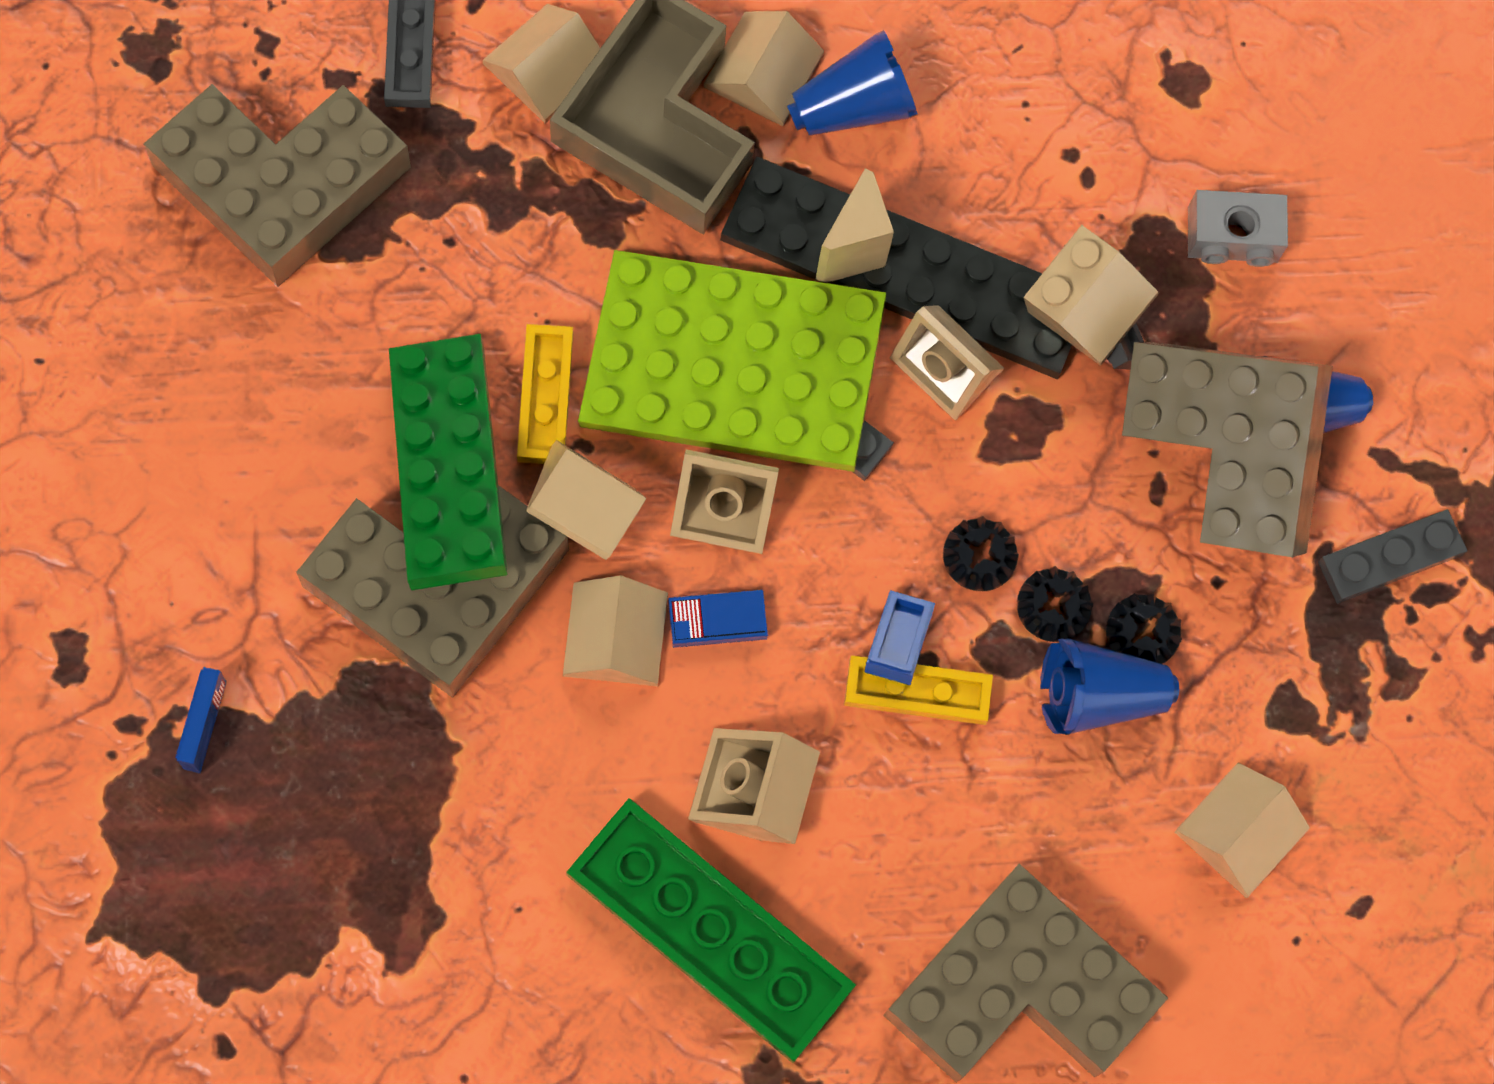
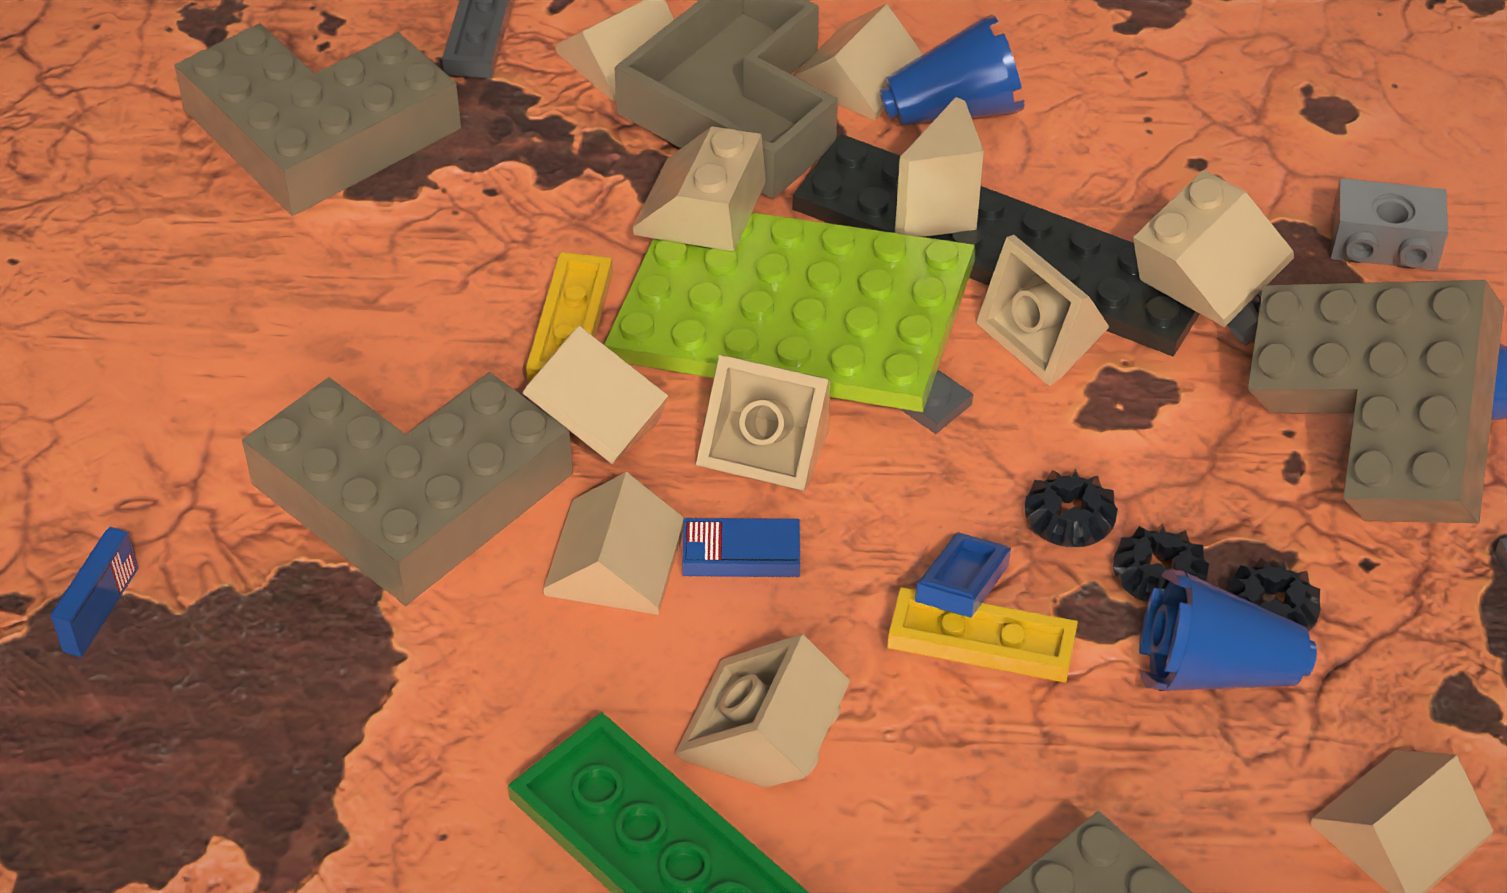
camera: 15 degrees right, 25 degrees down
green plate [389,334,508,591] -> none
none -> tan slope [633,126,766,251]

